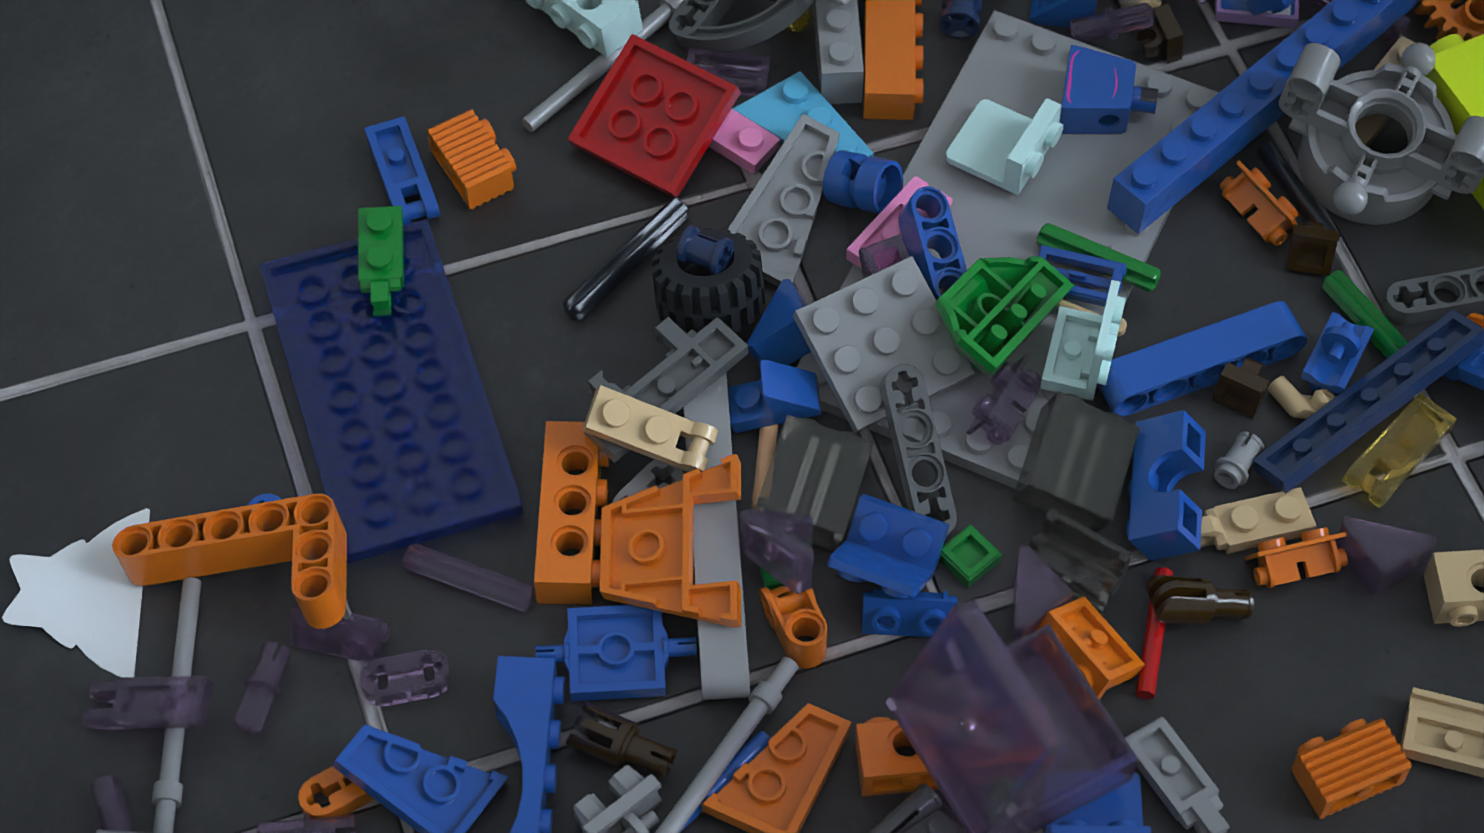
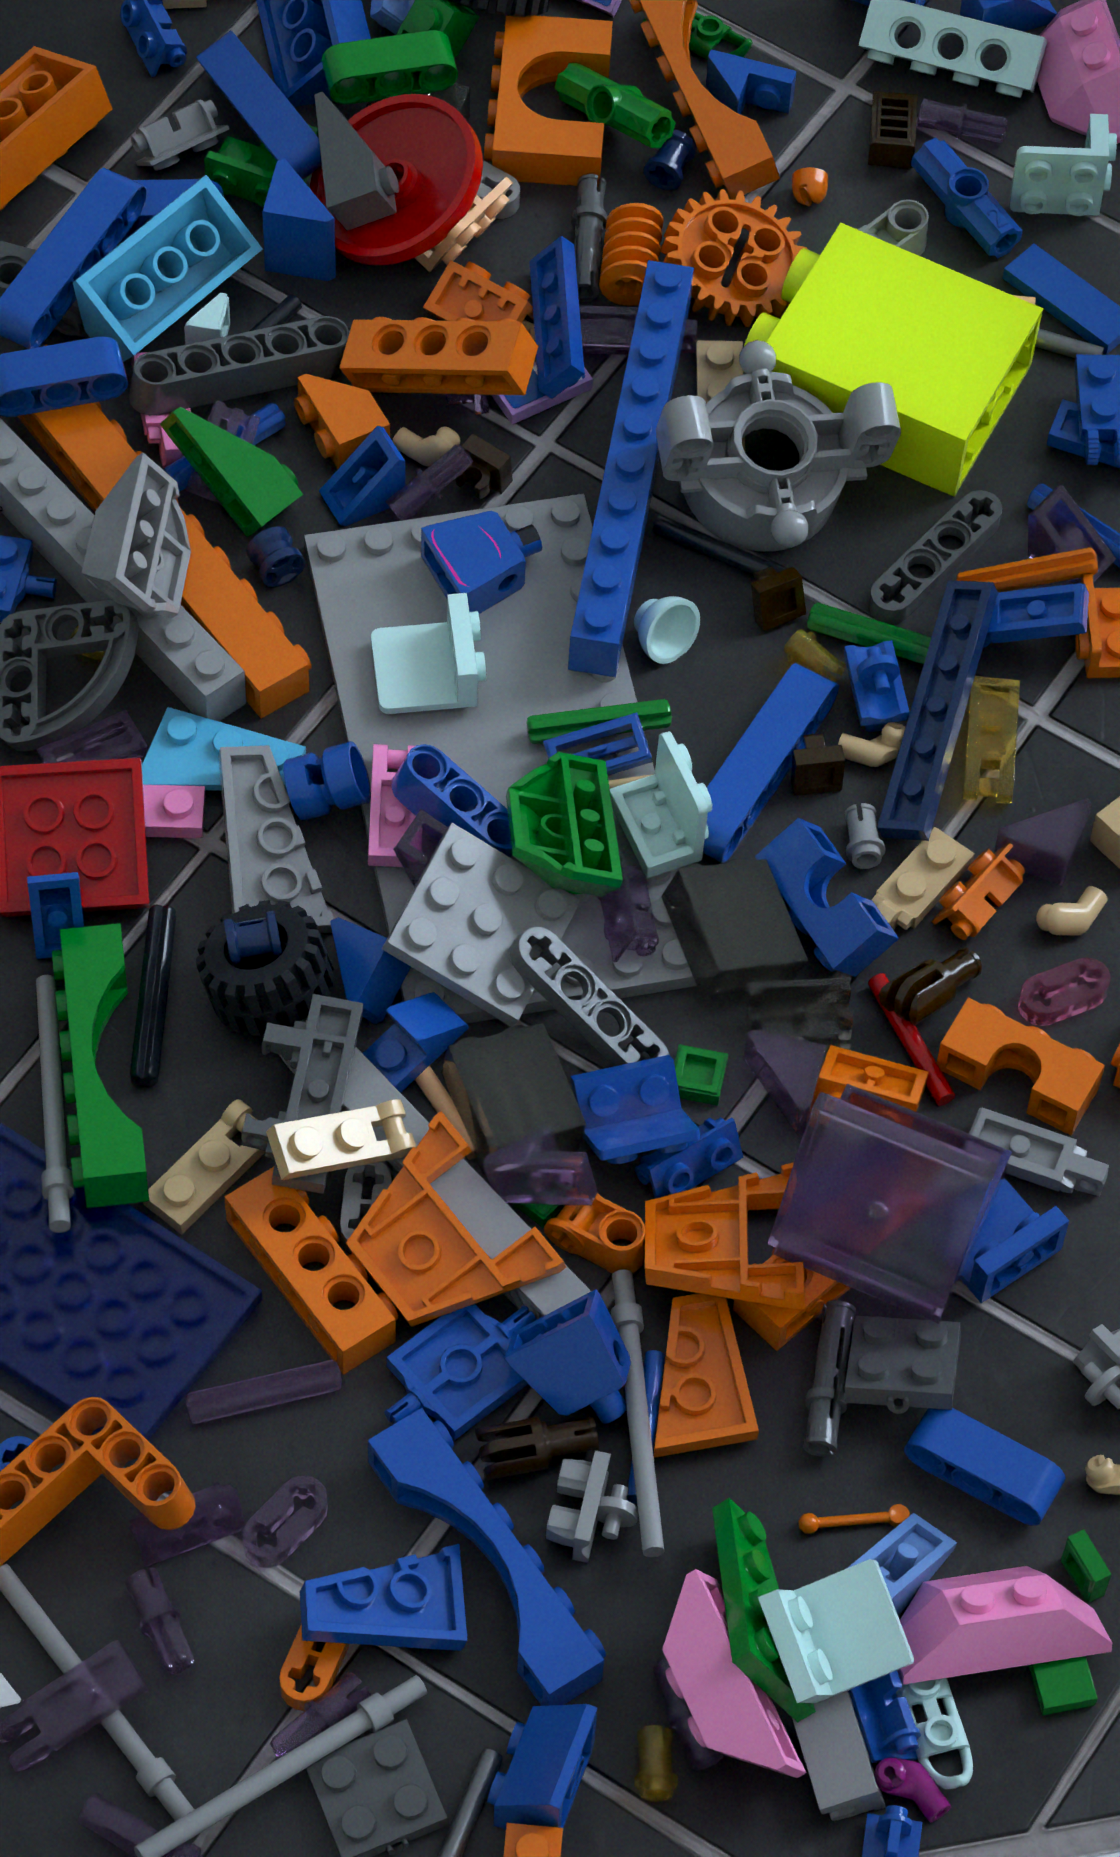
camera: 40 degrees left, 0 degrees up
orange hinge [1220,160,1299,246] -> none
none -> blue slope [27,872,84,959]
none -> light grey bar [36,975,74,1233]
none -> green arch [52,923,149,1208]
none -> tan plate [143,1099,266,1235]
none -> blue torso [505,1289,631,1424]
none -> light aqua piece [634,596,700,664]
none -> orange wing [645,1162,805,1310]
none -> clear yellow pin [784,629,846,683]
none -> orange arch [937,998,1105,1136]
none -> clear pink beam [1018,957,1111,1026]
none -> tan arm [1036,886,1108,936]

